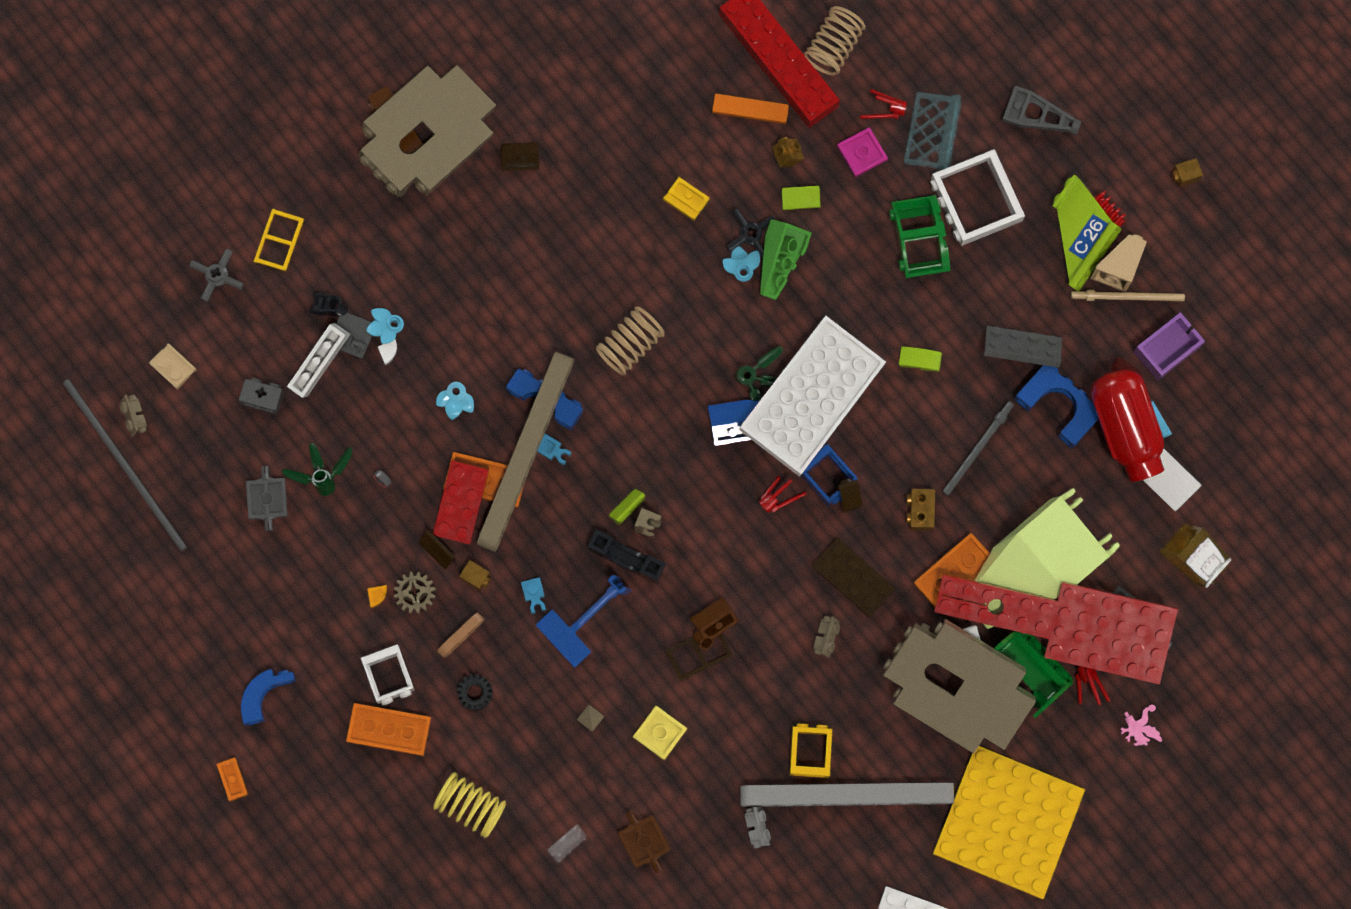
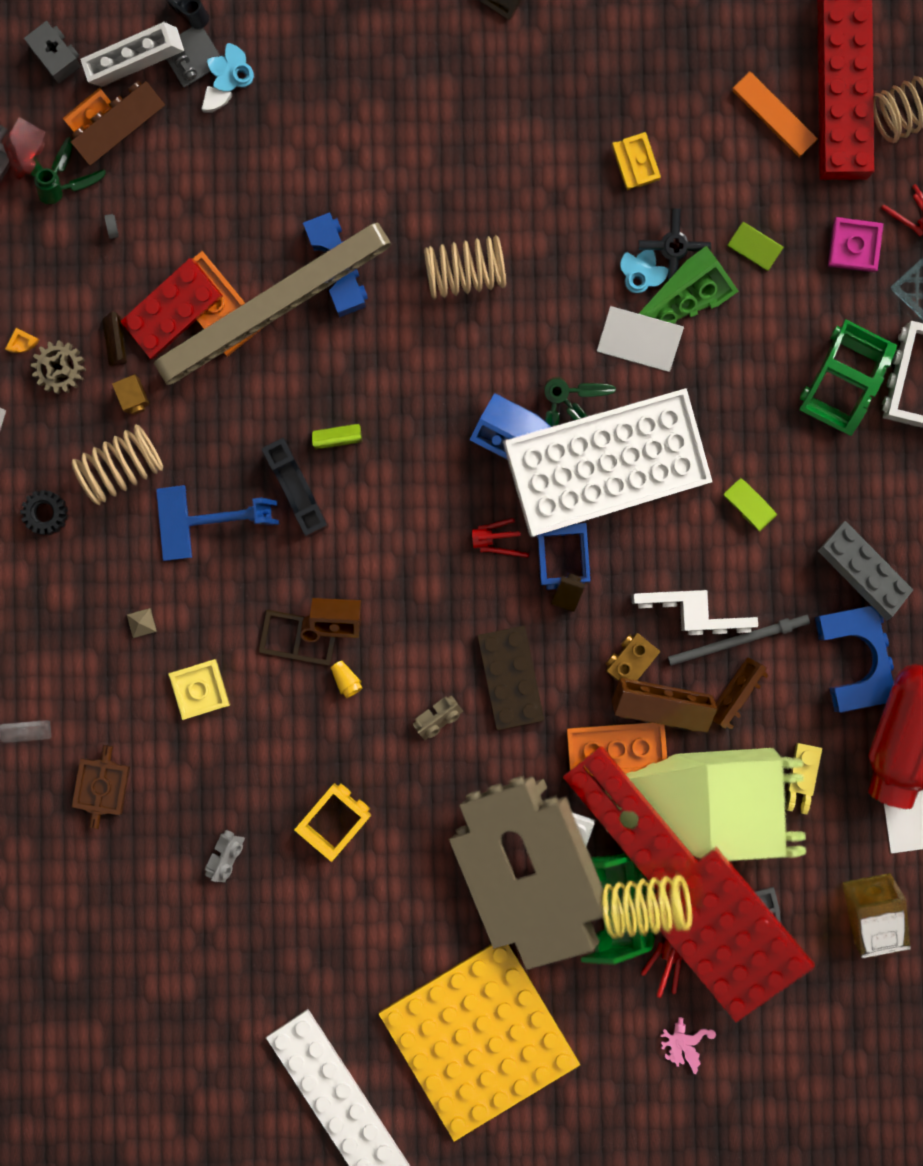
camera: 40 degrees right, 10 degrees up
medium azure plate [436,382,474,420] -> none
medium nougat beam [437,612,485,658] -> none
dark azure plate [521,577,546,614] -> none
dark azure plate [537,434,572,466] -> none
dark tan hinge [634,508,662,537] -> none
light grey beam [740,783,954,807] -> none
pearl gold brick [772,137,804,167] -> none
none -> clear red slope [3,117,46,180]
none -> orange plate [63,88,111,132]
none -> reddish brown brick [70,80,165,165]
none -> tan piece [72,424,163,505]
none -> yellow cone [330,660,362,698]
none -> white piece [597,306,684,372]
none -> light yellow piece [602,875,692,939]
none -> reddish brown brick [611,677,717,733]
none -> white bracket [631,590,758,635]
none -> reddish brown plate [713,657,768,729]
none -> light yellow hinge [786,743,822,815]

